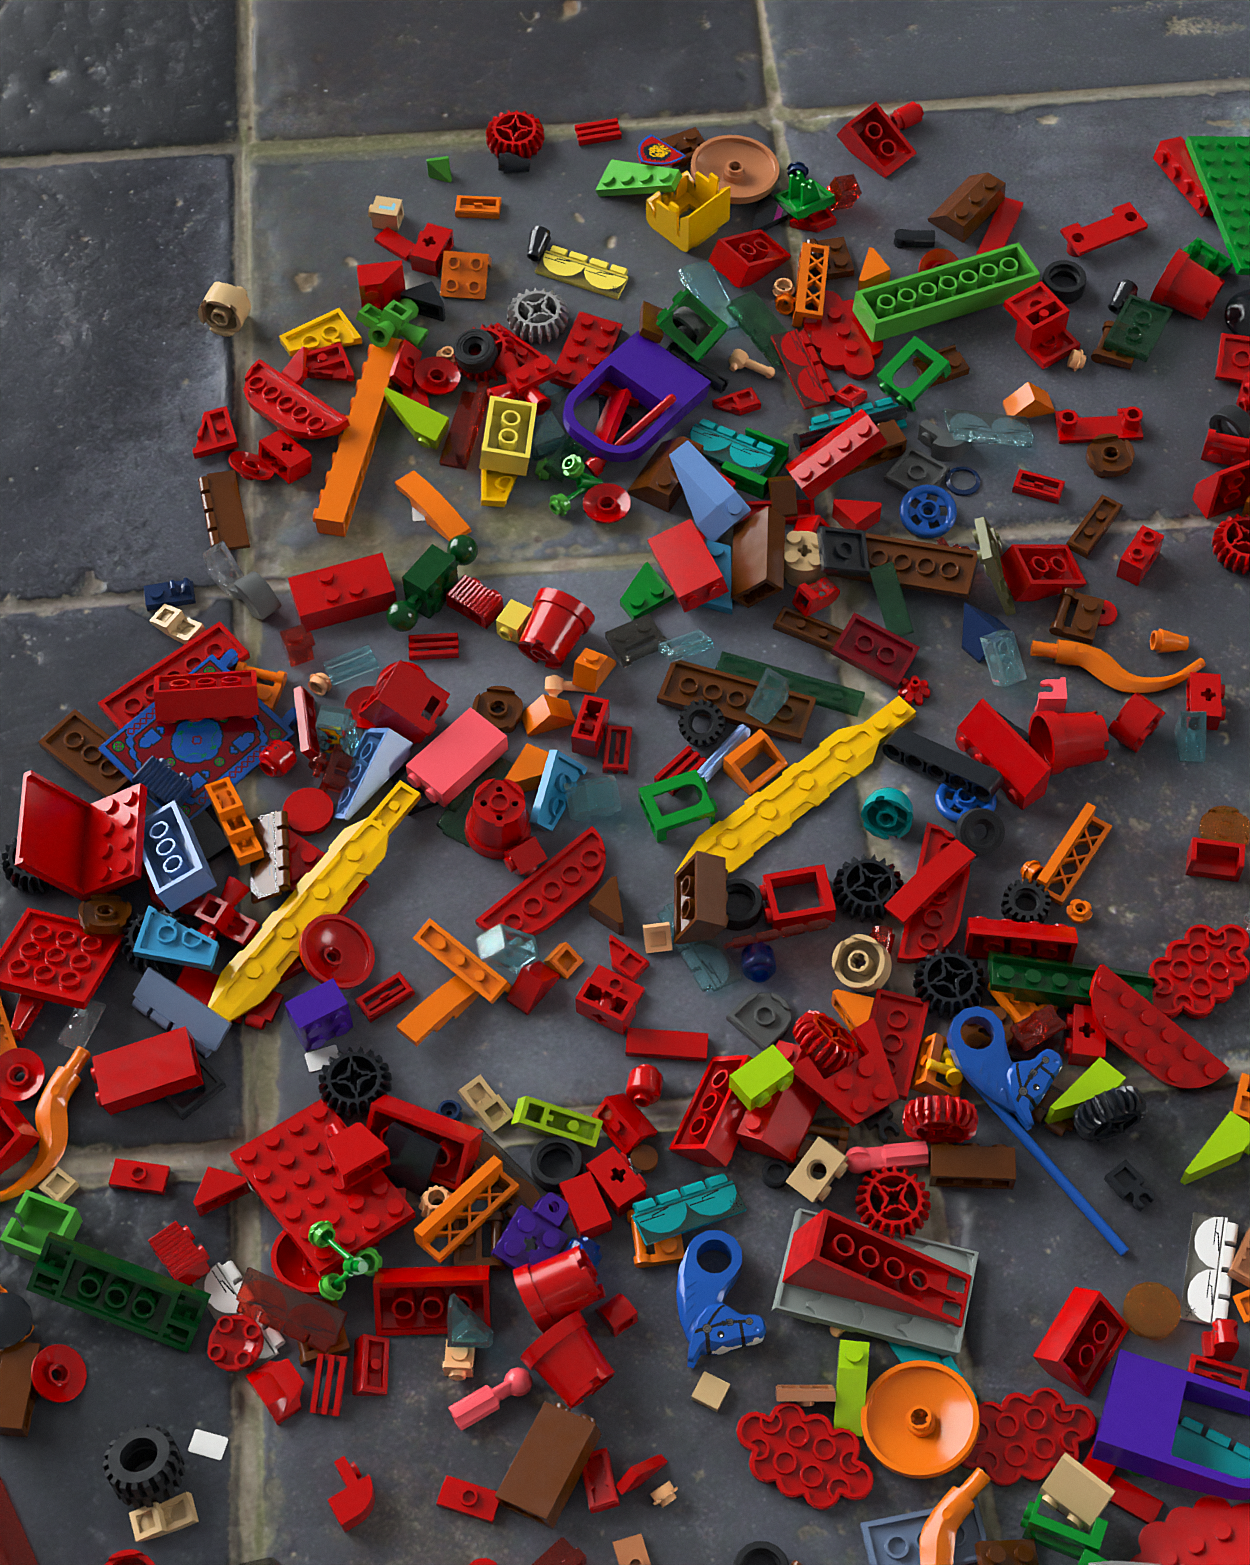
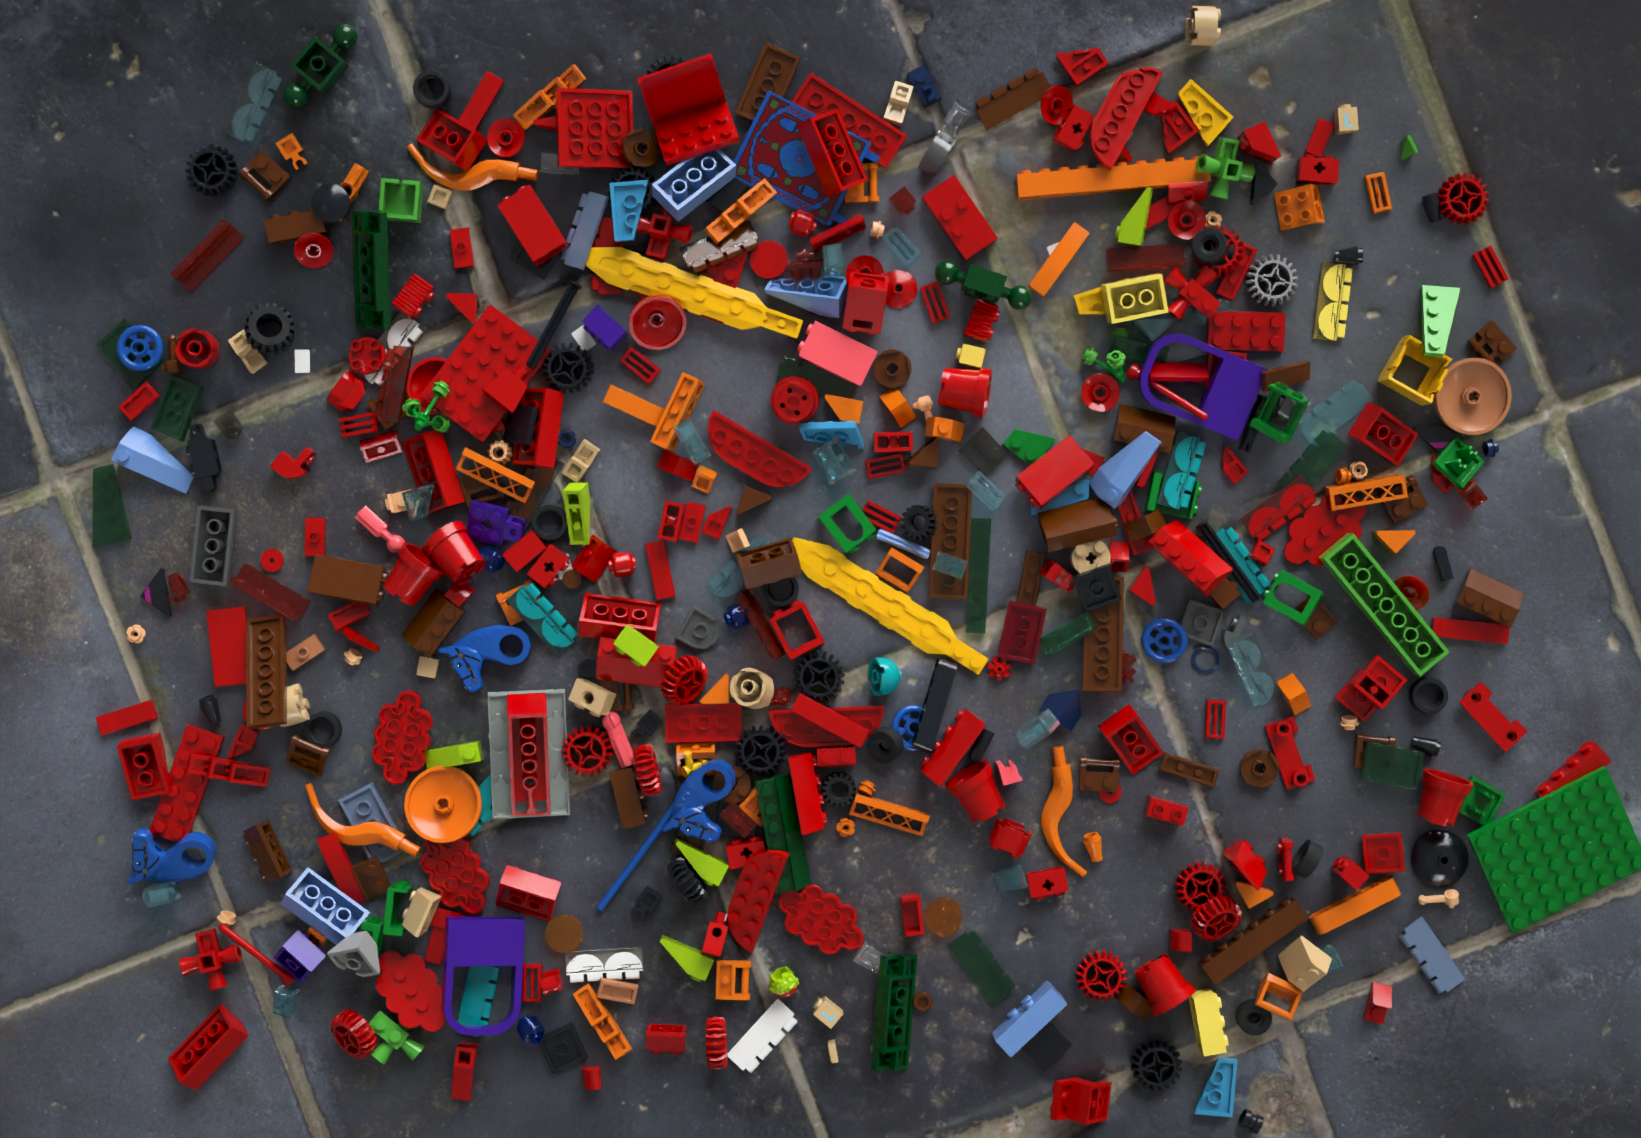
camera: 70 degrees right, 30 degrees up
dark blue brick [132,756,193,807] -> none
red brick [503,836,548,876] -> none
shield [637,134,686,167] -> none
light nougat piece [728,349,775,379] -> none
nougat plate [776,1385,836,1406] -> none
red wing [792,1018,899,1127] -> none
red slope [836,102,917,178] -> none
red brick [890,101,924,130] -> none
olive wing [973,517,1016,616] -> none
none -> reddish brown slope [401,589,467,658]
none -> black axle [526,280,582,369]
none -> red torso [702,911,729,957]
none -> red brick [817,745,856,767]
none -> reddish brown slope [903,438,940,468]

